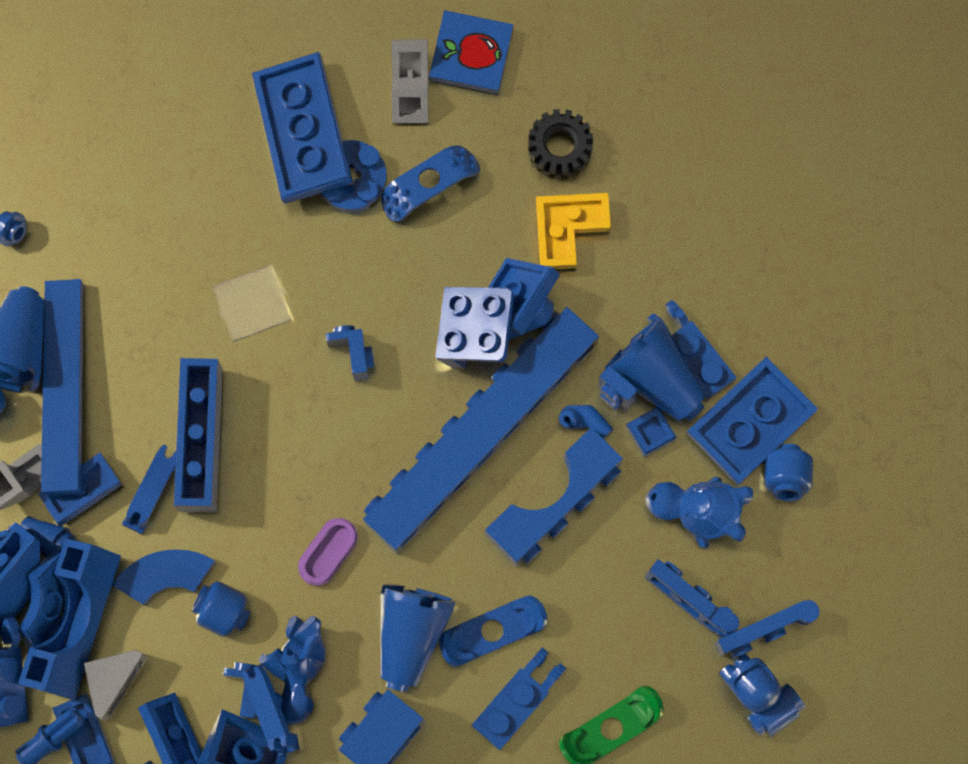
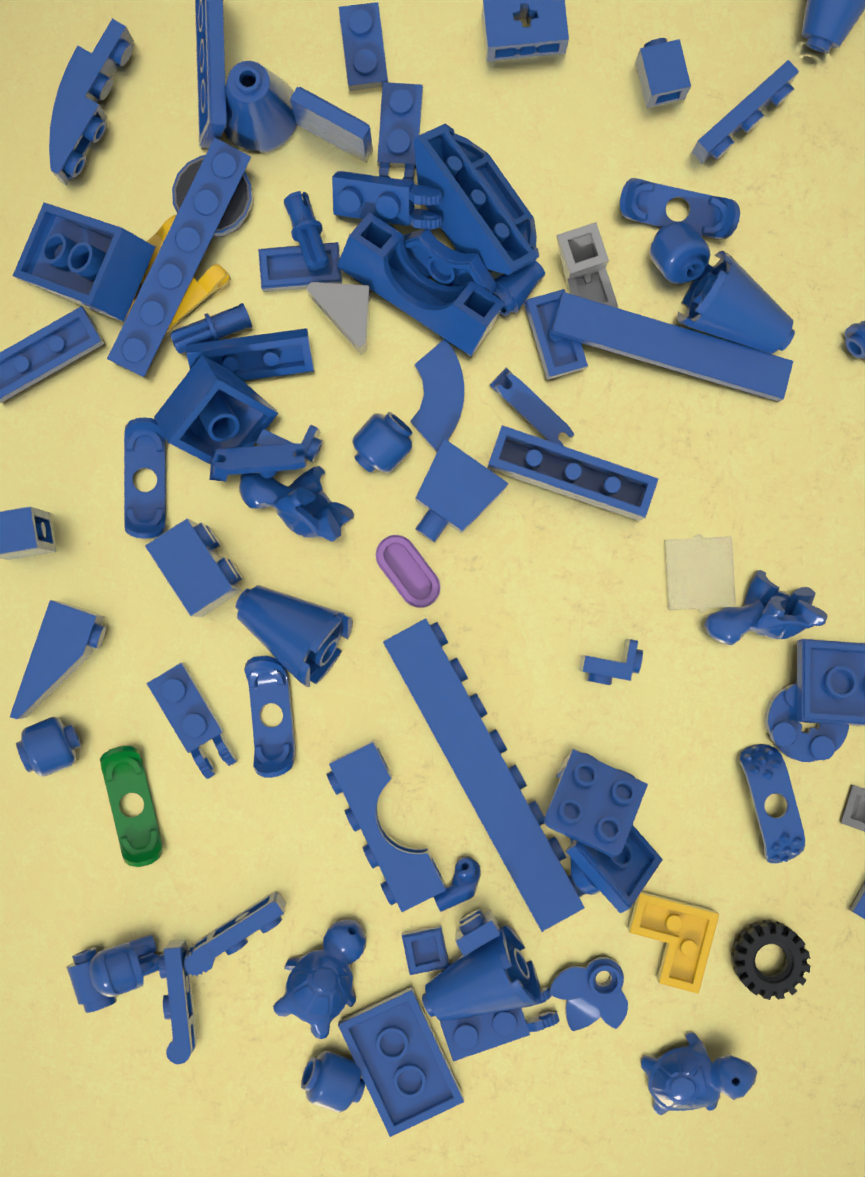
camera: 110 degrees right, 10 degrees up
none -> blue torso [415,439,508,543]
none -> blue plate [549,957,628,1031]
none -> blue animal [641,1032,757,1115]
none -> blue animal [704,570,828,645]

